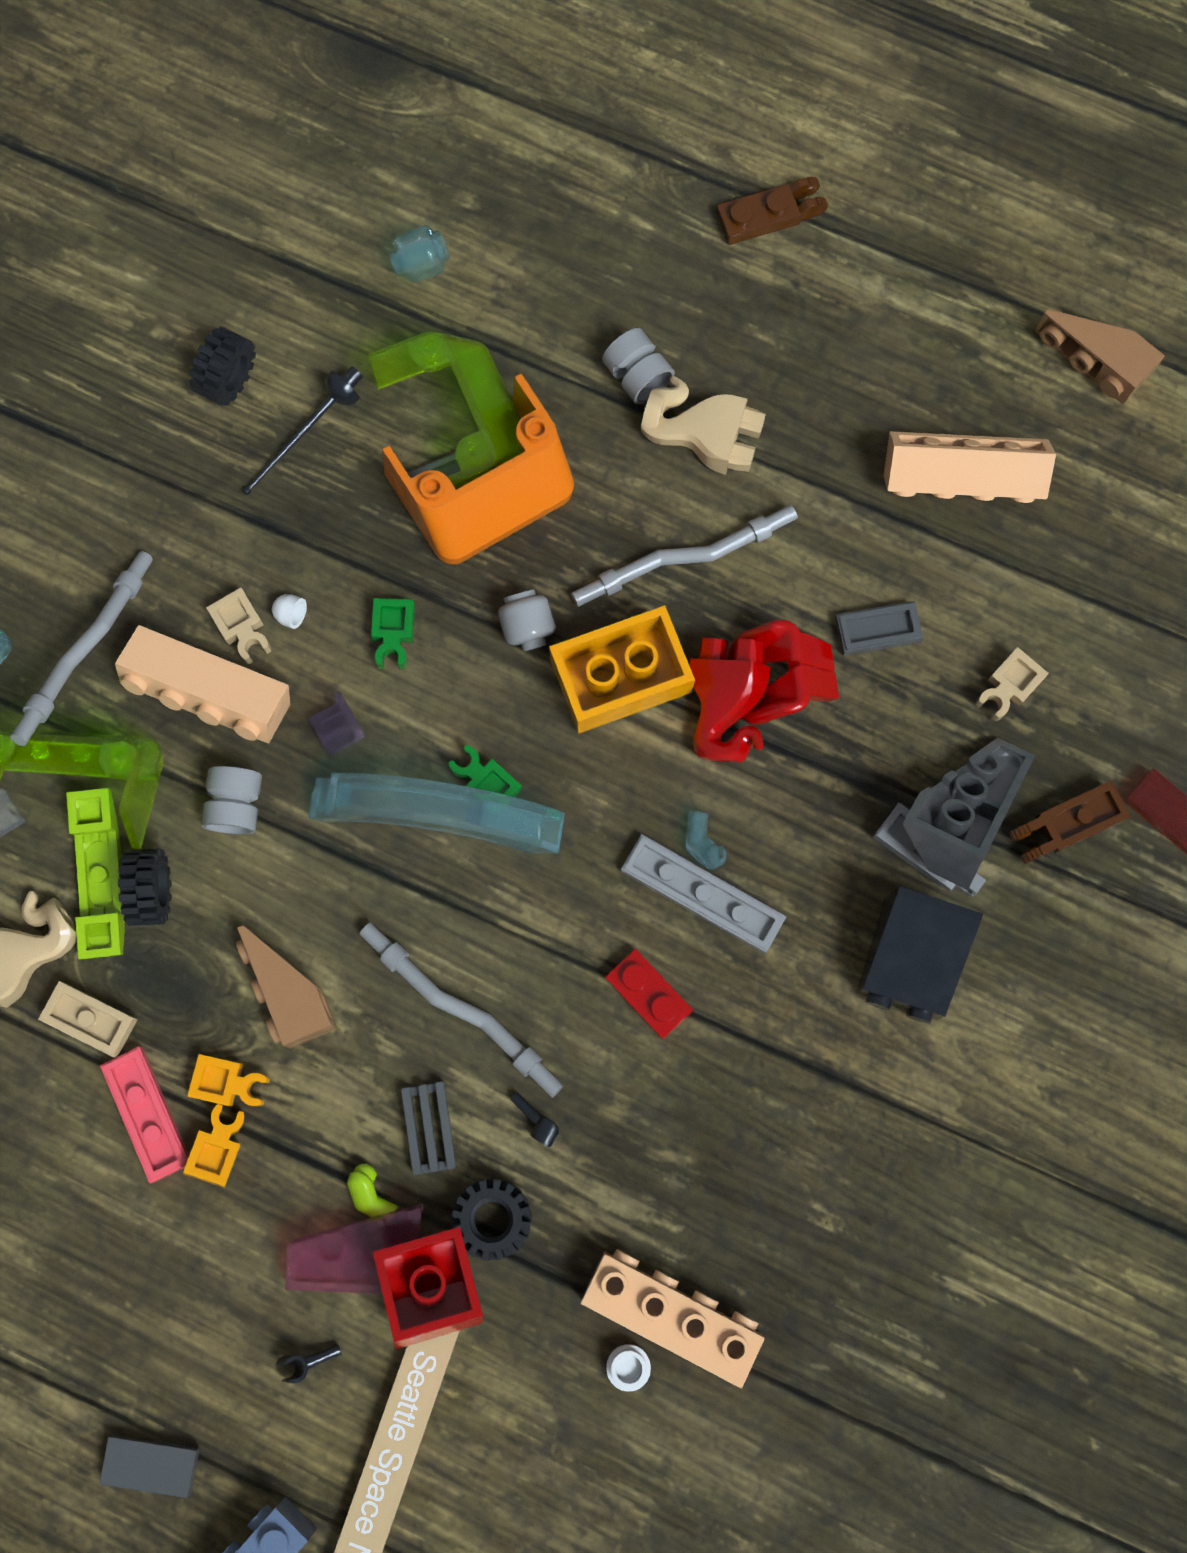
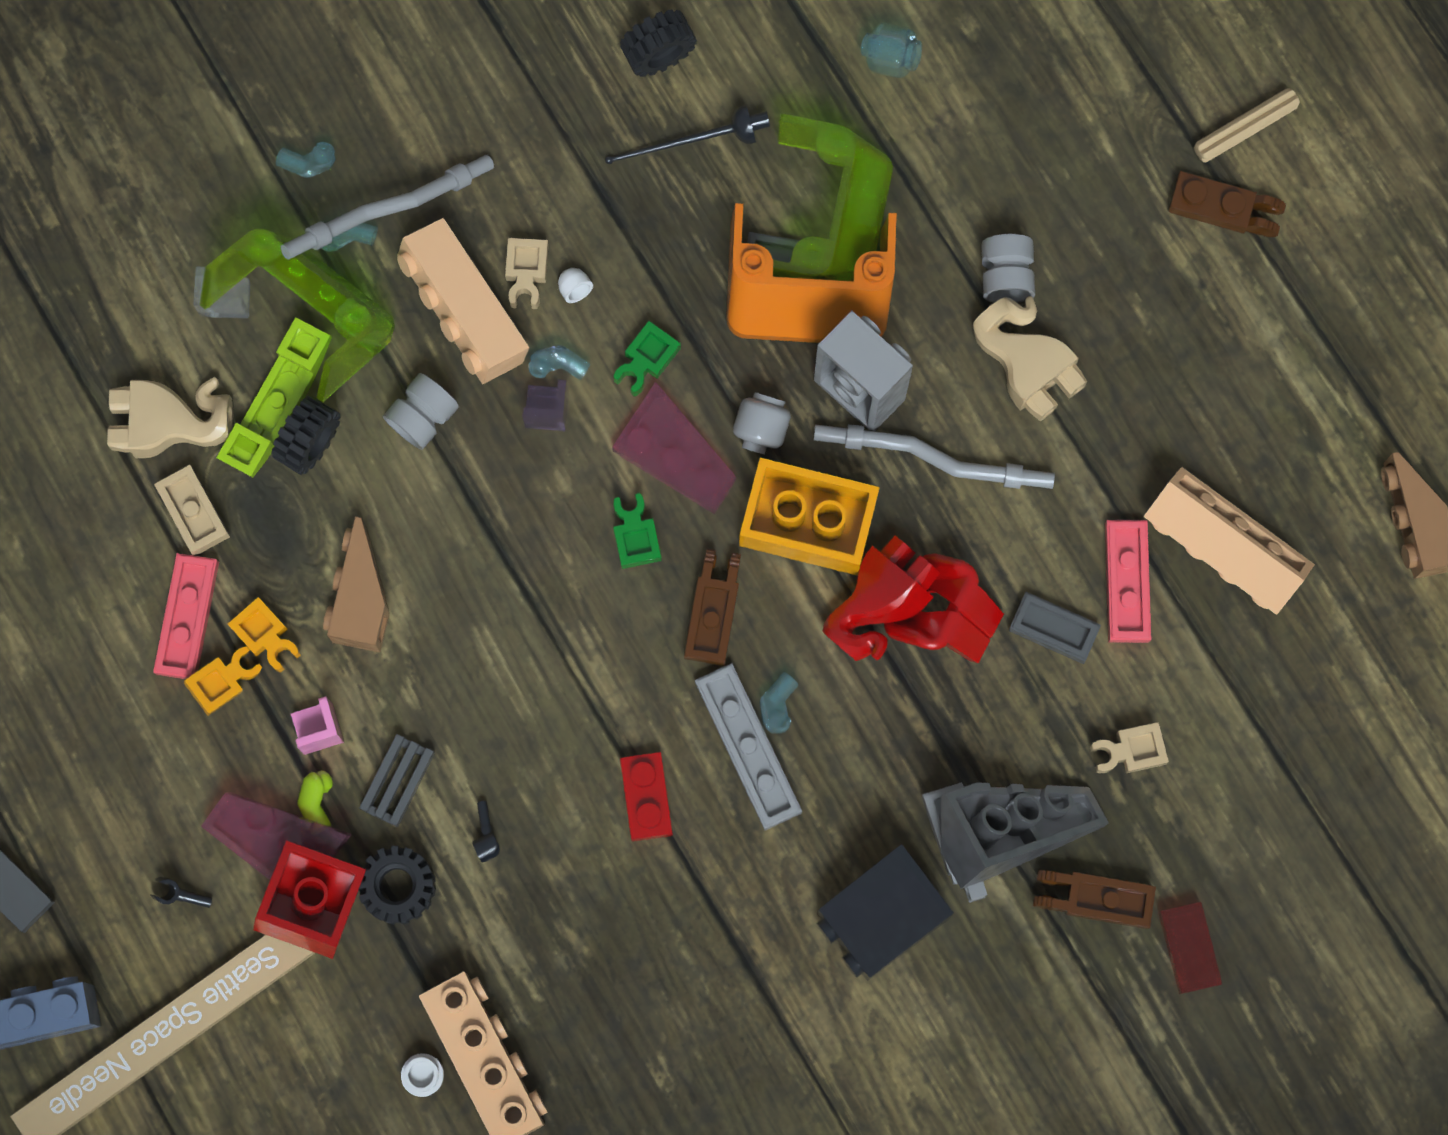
camera: 35 degrees right, 0 degrees up
clear light blue arch [309,773,565,853] -> none
light grey bar [359,923,564,1098] -> none
none -> bright pink panel [291,696,344,755]
none -> clear light blue arm [321,223,378,252]
none -> clear light blue arm [528,345,591,380]
none -> clear pink wing [612,382,736,514]
none -> reddish brown hinge [684,548,741,666]
none -> light grey brick [814,311,913,432]
none -> coral tile [1105,520,1151,643]
none -> tan axle [1194,88,1300,162]

